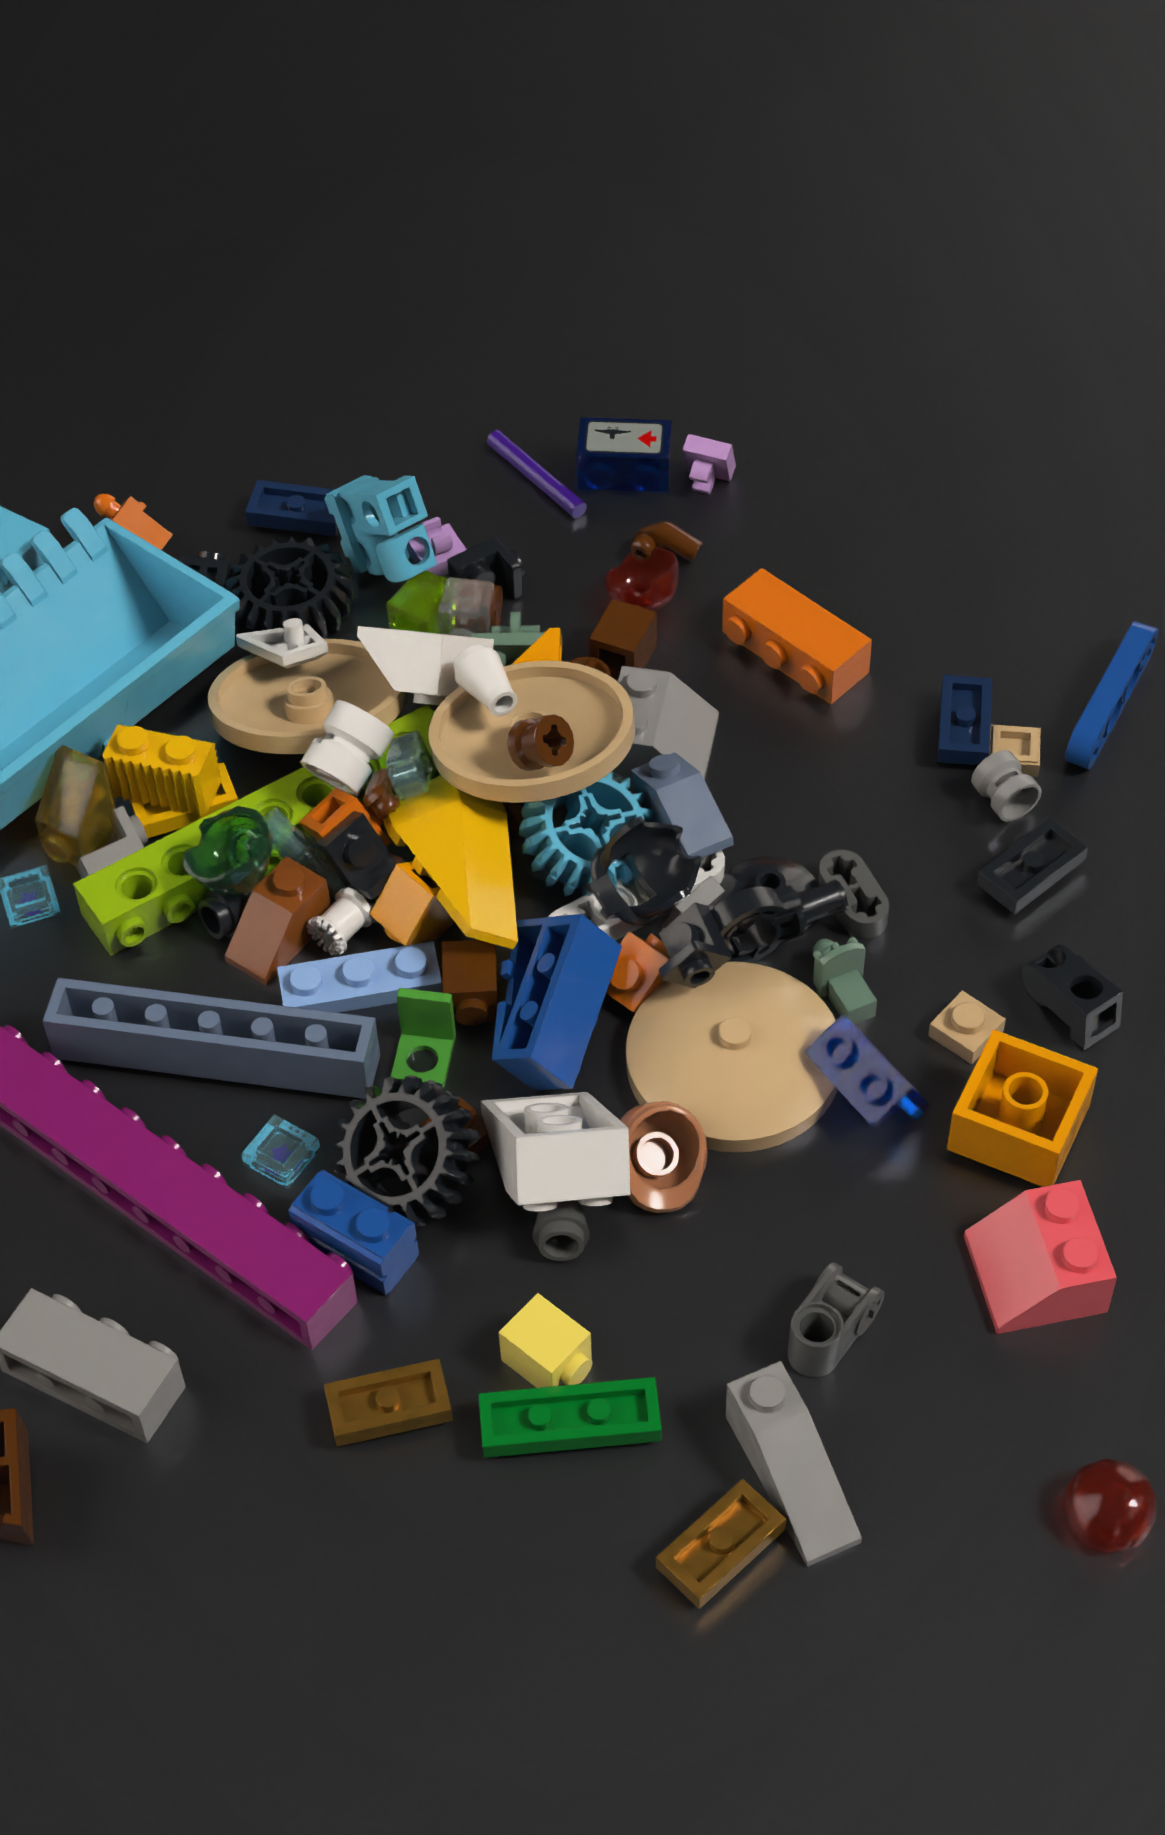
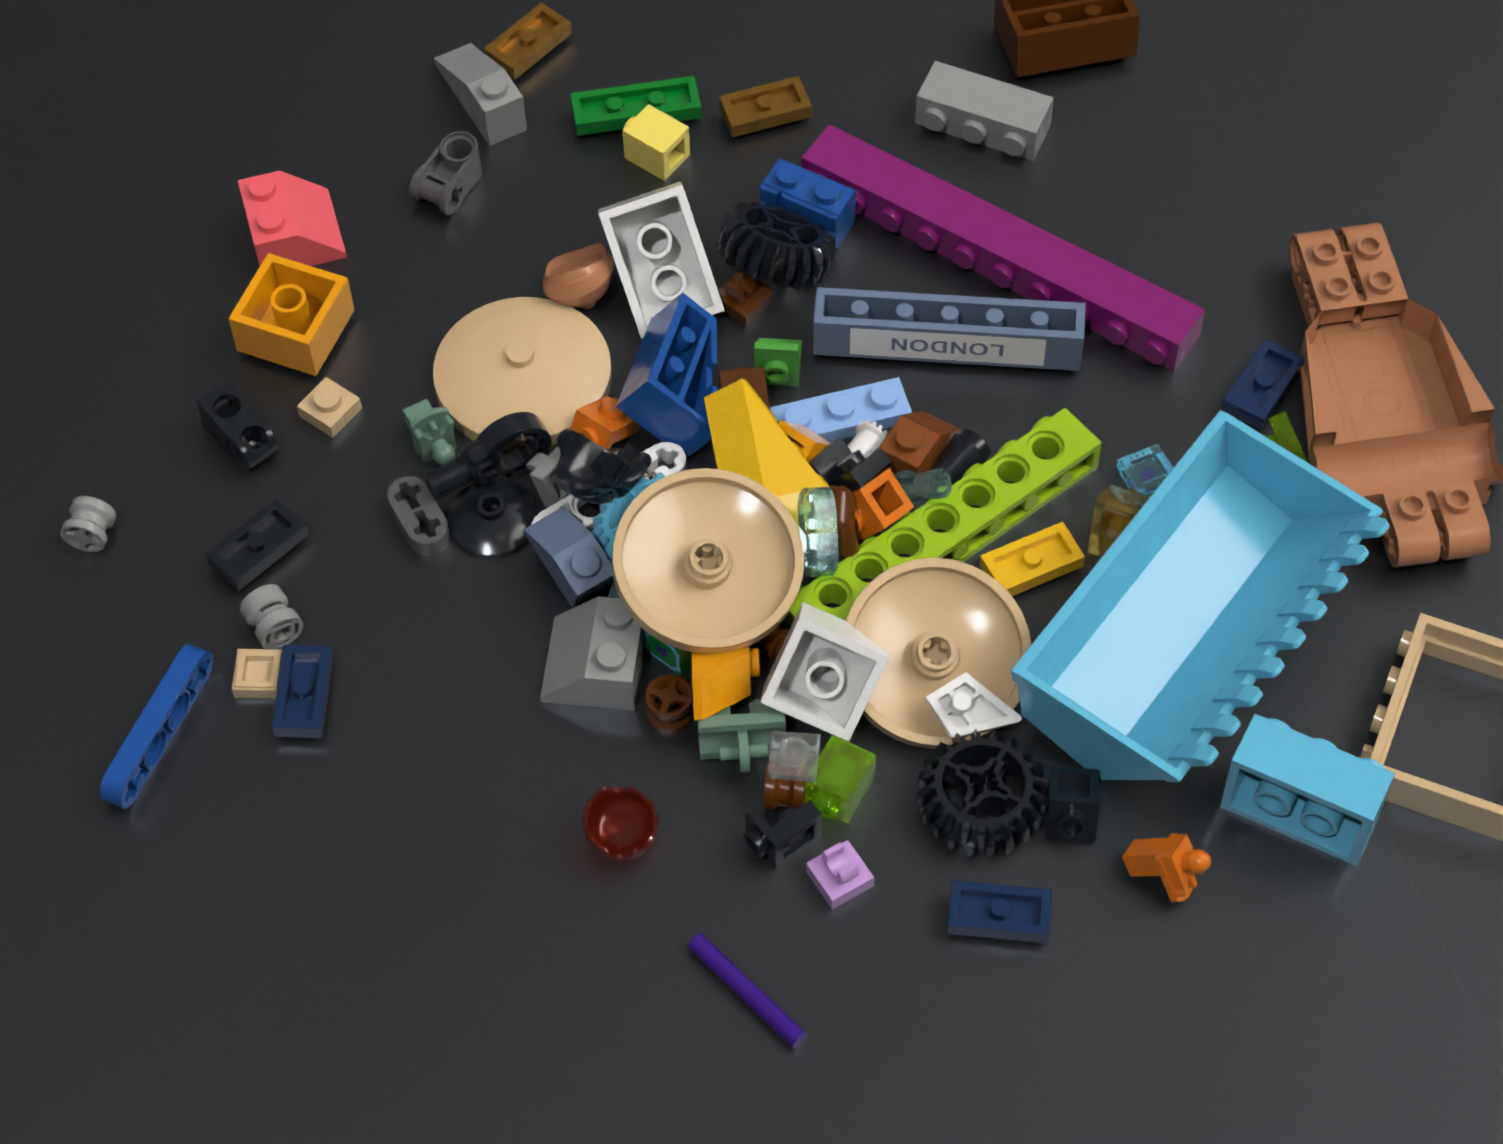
camera: 175 degrees right, 5 degrees up
light grey bracket [76,805,148,879] -> none
yellow brick [102,724,222,816] -> none
clear green hair [183,806,273,895] -> none
clear light blue tile [241,1114,320,1189] -> none
white wheel [300,700,394,796] -> none
medium azure hips [324,475,437,582] -> none
white cone [454,644,518,716] -> none
reddish brown wheel [507,714,574,771] -> none
clear blue brick [576,417,672,492] -> none
reddish brown brick [589,599,657,680] -> none
reddish brown arm [630,521,703,562] -> none
black bracket [658,902,732,988] -> none
lavender tile [682,434,736,494] -> none
orange brick [722,568,872,704] -> none
clear blue bracket [805,1014,931,1127] -> none
clear red hair [1063,1458,1157,1553] -> none

